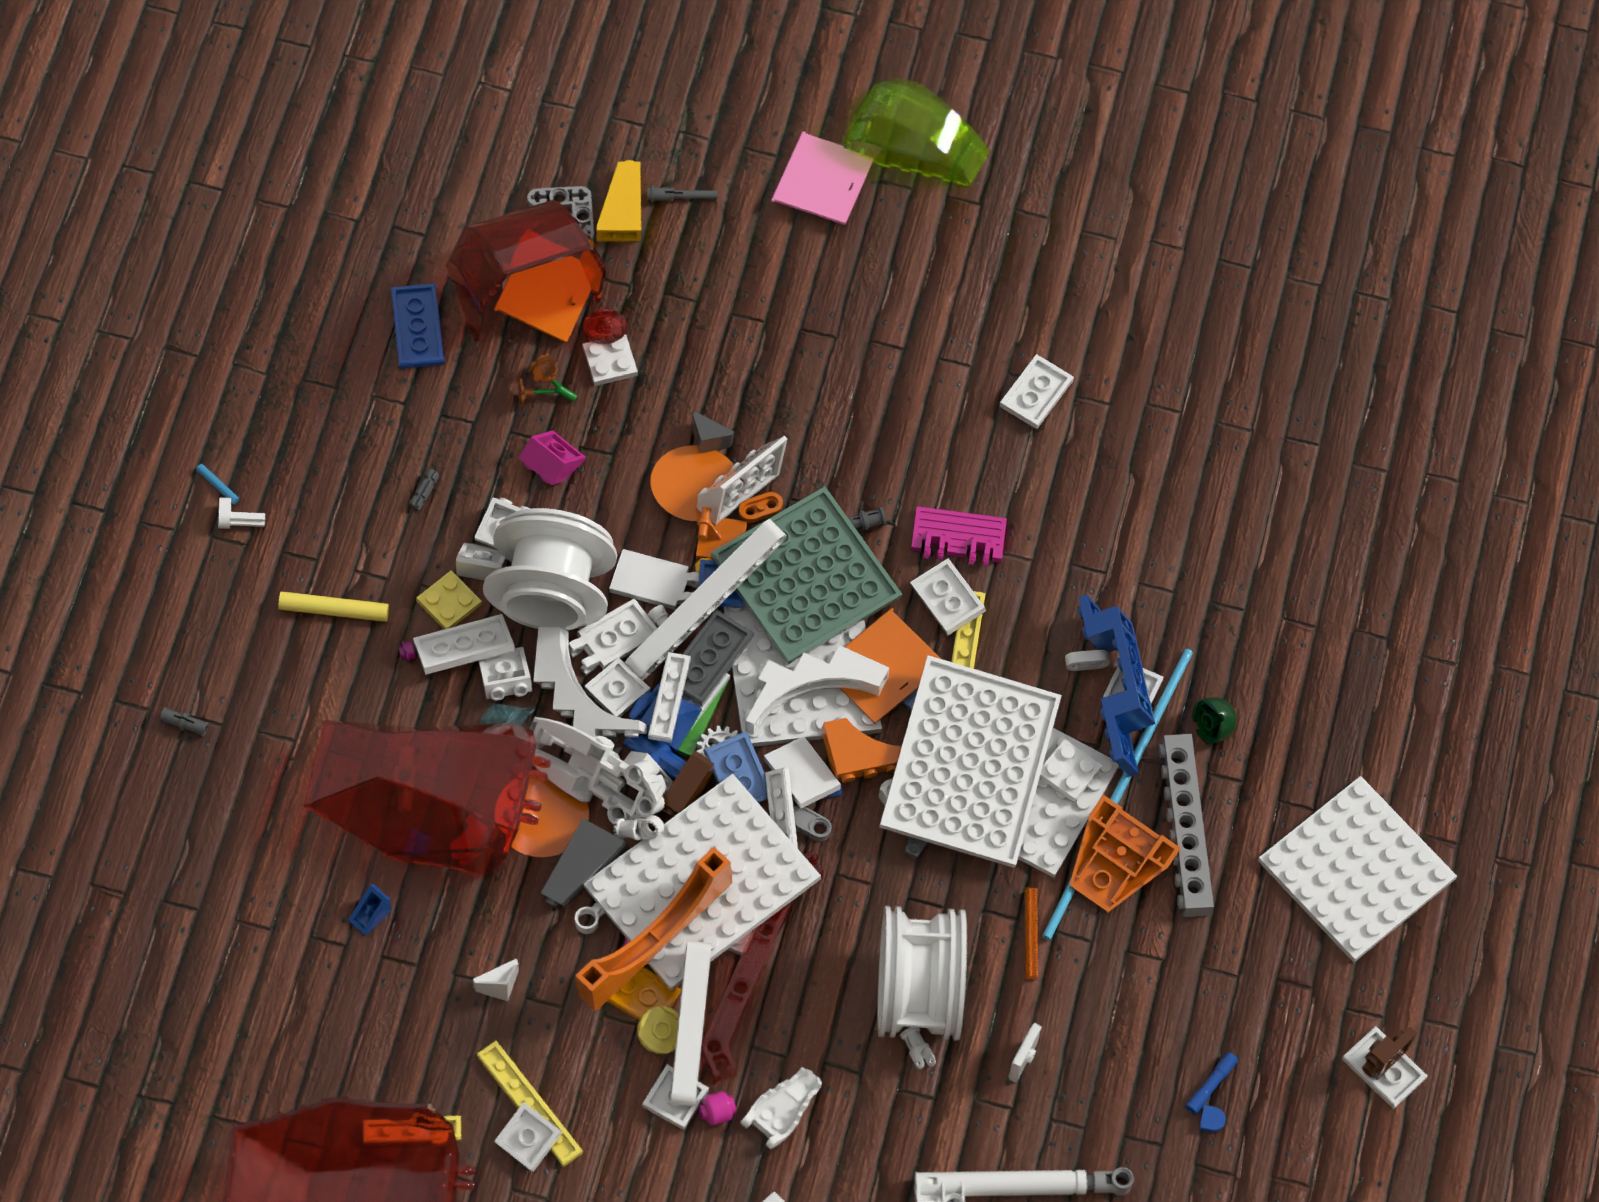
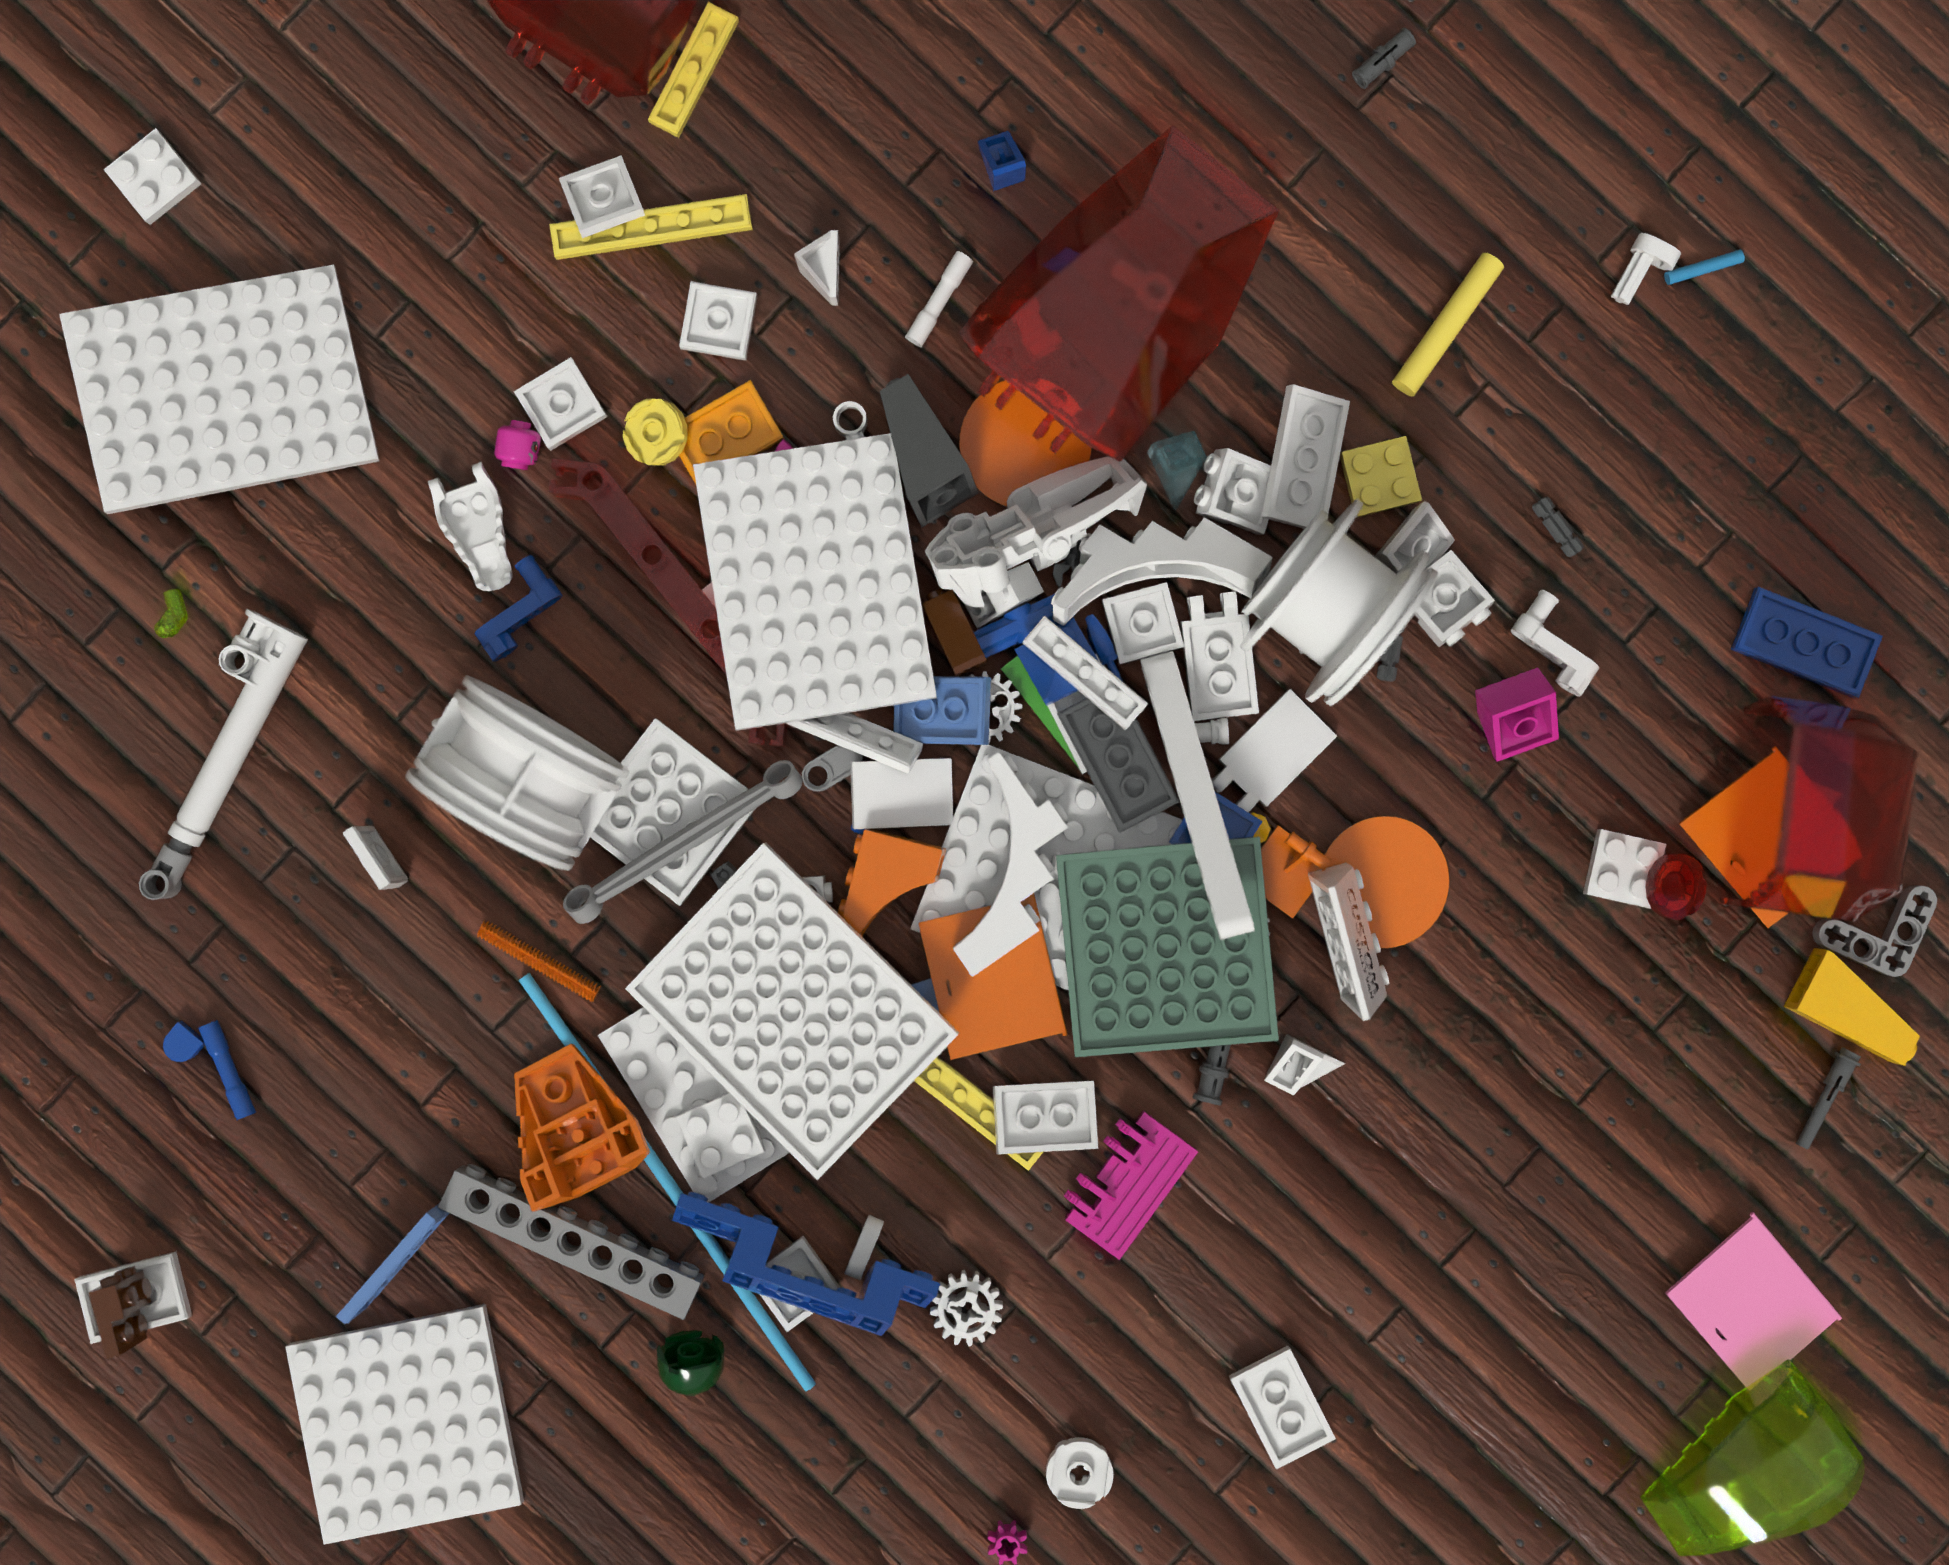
camera: 120 degrees right, 25 degrees up
magenta plate [398,641,416,663] -> none
dark orange plant [518,353,577,407] -> none
orange arch [575,847,732,1012] -> none
white connector [613,815,664,840] -> none
white beam [670,941,711,1106] -> none
dark grey slope [691,412,734,453] -> none
orange plate [739,492,783,523] -> none
none -> medium blue tile [336,1203,449,1324]
none -> blue beam [474,555,563,662]
none -> light grey piece [563,760,803,924]
none -> white plate [590,718,756,906]
none -> white plate [679,281,758,361]
none -> white piece [905,251,973,347]
none -> white gear [930,1270,1003,1346]
none -> dark pink gear [987,1520,1027,1565]
none -> white plate [1046,1437,1114,1509]
none -> white slope [1264,1034,1346,1095]
none -> white beam [1510,590,1600,697]

